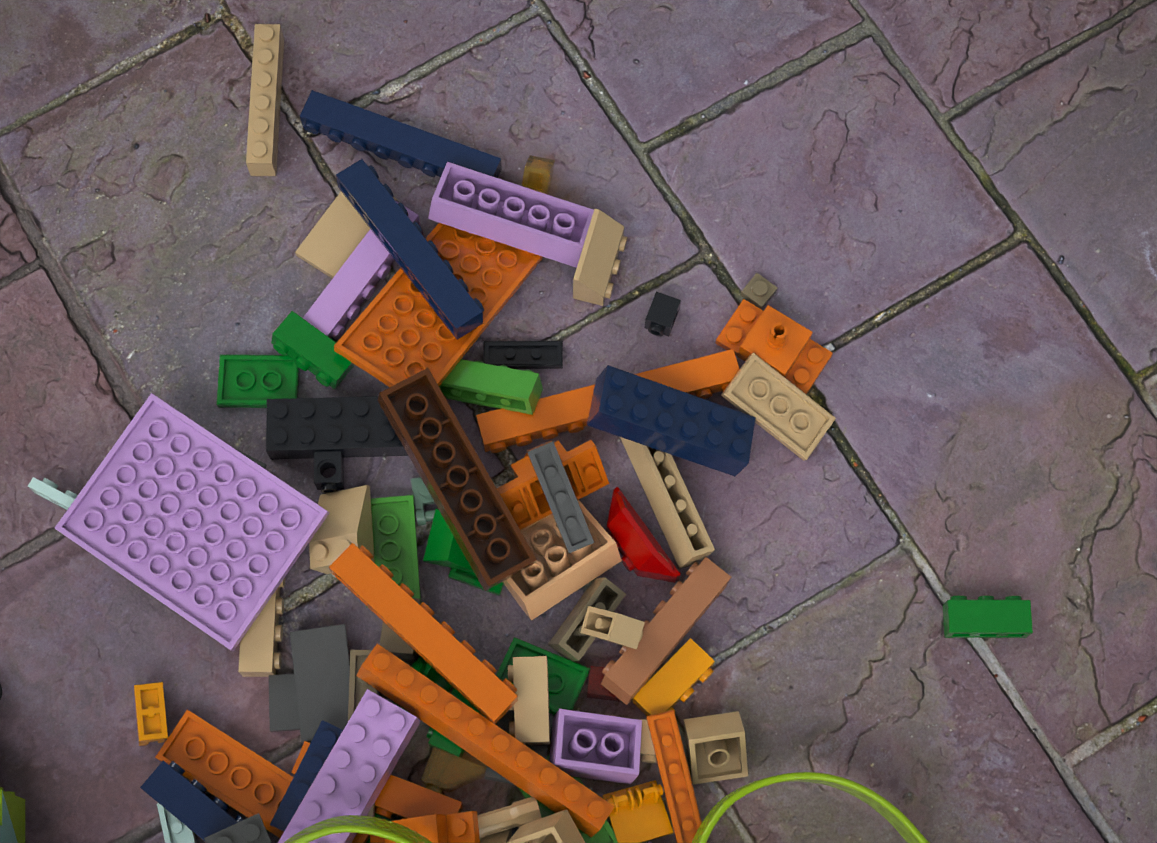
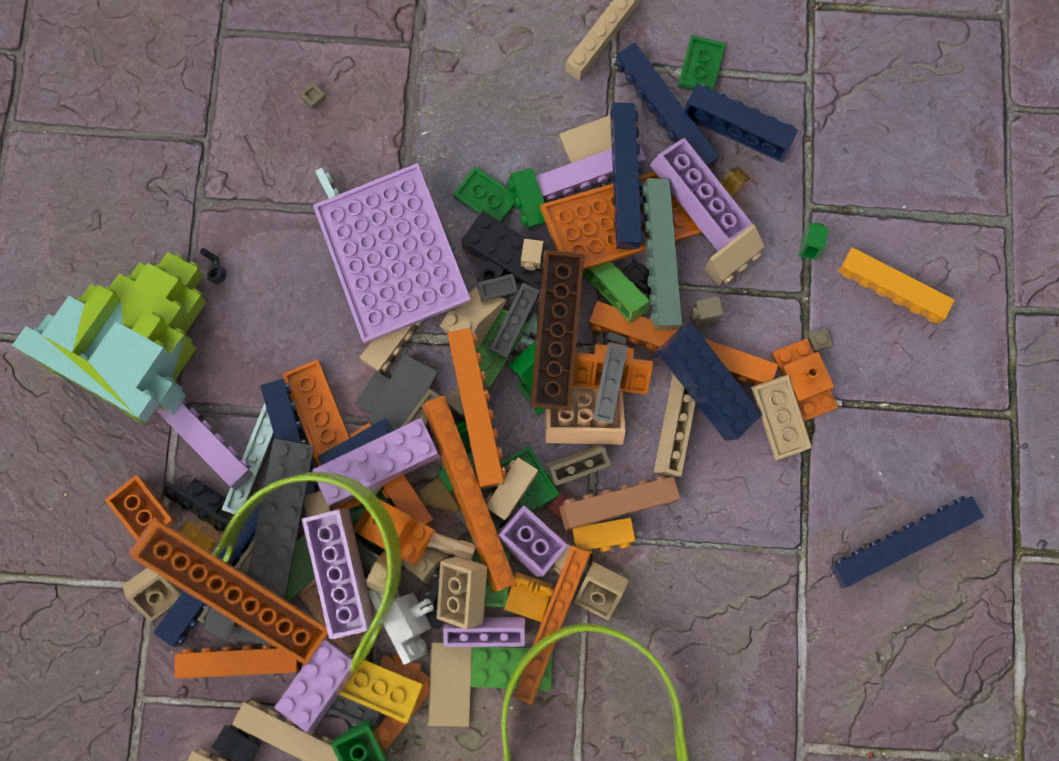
camera: 35 degrees right, 5 degrees up
light orange hinge [134,682,168,746] -> none
tan brick [580,606,645,649] -> none
red wedge [606,487,681,583] -> none
black brick [644,291,681,337] -> none
green brick [943,596,1033,638] -> none
none -> dark grey tile [476,274,518,302]
none -> dark grey plate [490,283,540,359]
none -> tan brick [521,239,543,270]
none -> dark grey tile [606,332,627,345]
none -> sand green brick [640,179,682,330]
none -> green tile [677,35,726,91]
none -> dark blue brick [685,83,798,163]
none -> dark tan brick [690,296,723,329]
none -> green piece [798,223,829,260]
none -> dark blue brick [830,495,984,589]
none -> light orange brick [838,247,955,324]

